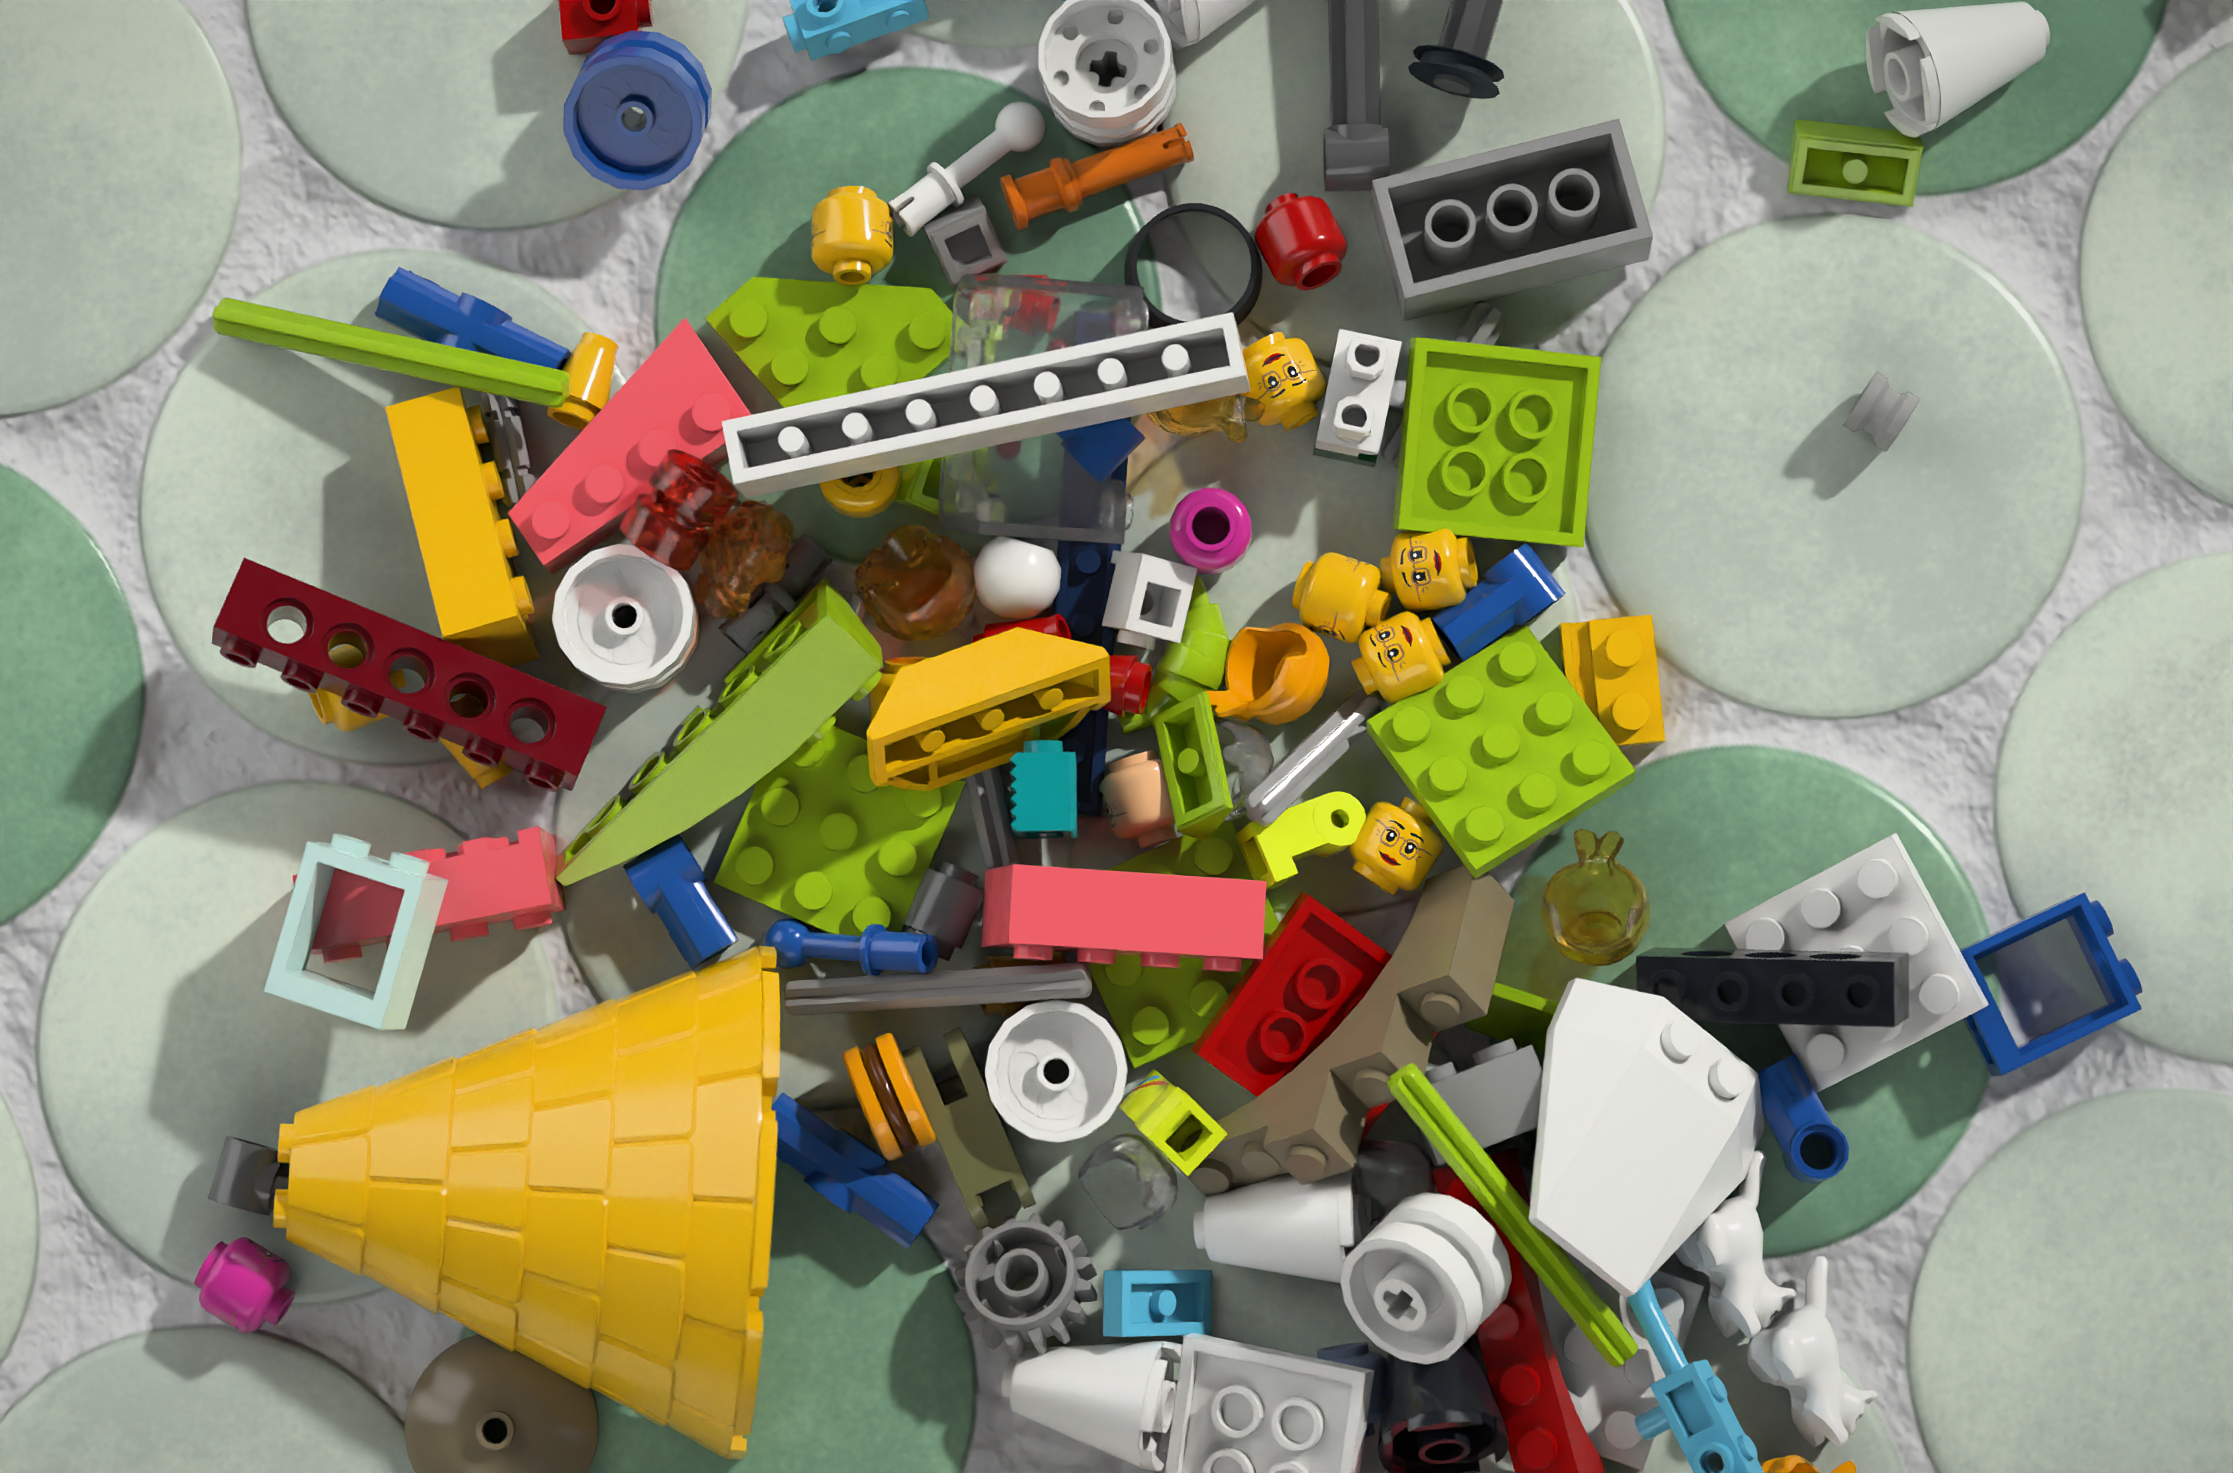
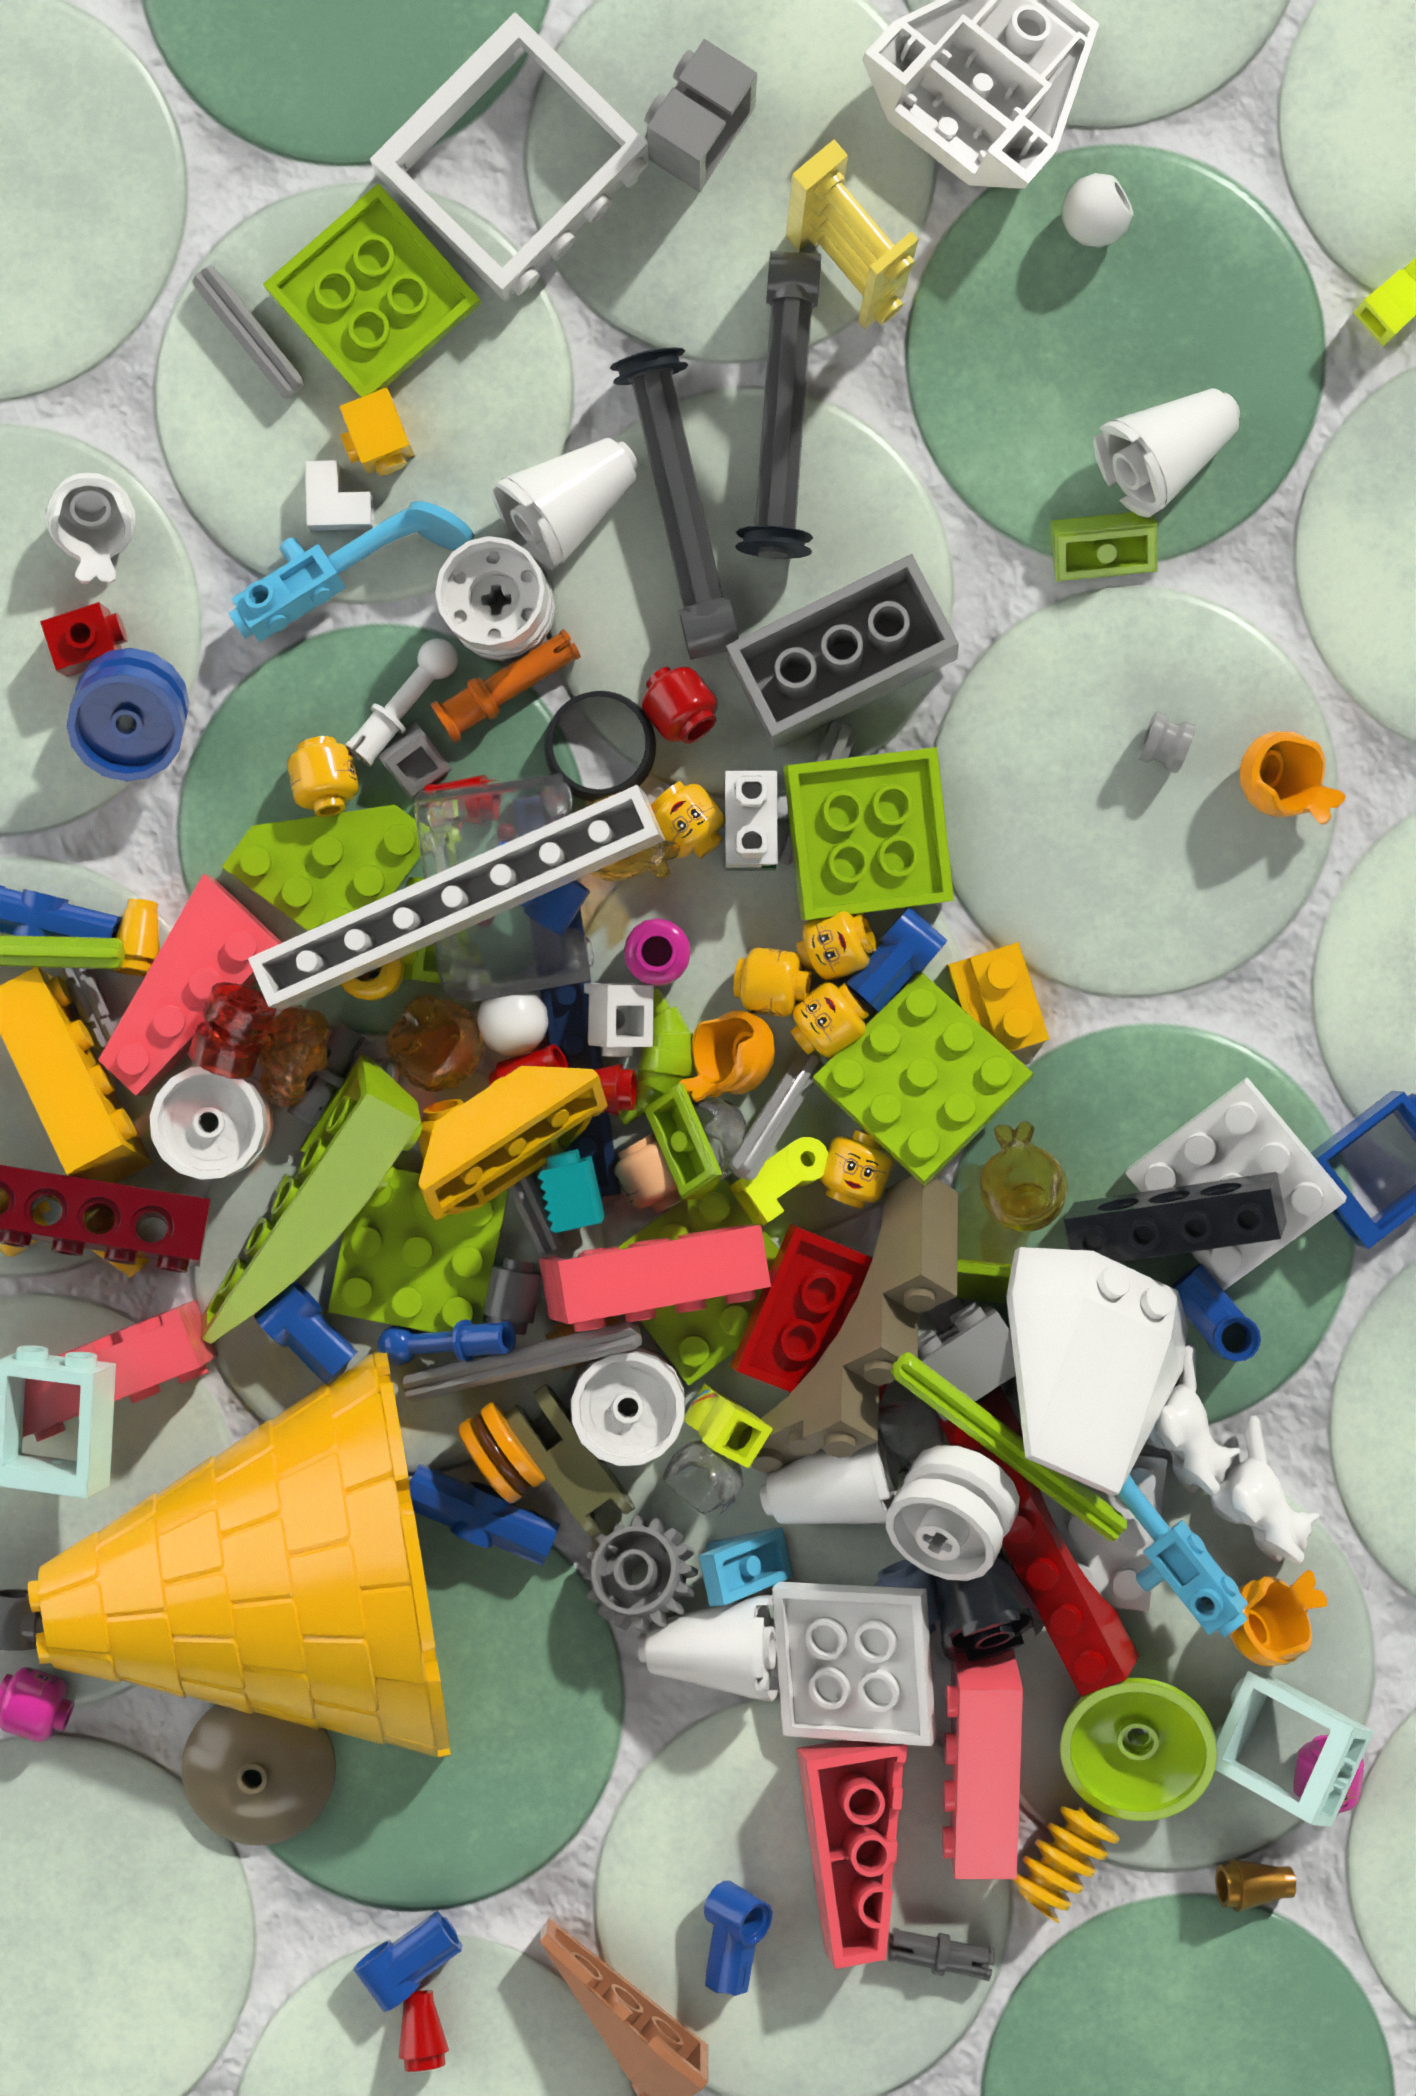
camera: 15 degrees left, 5 degrees up
none -> light orange hat [1240,731,1346,825]

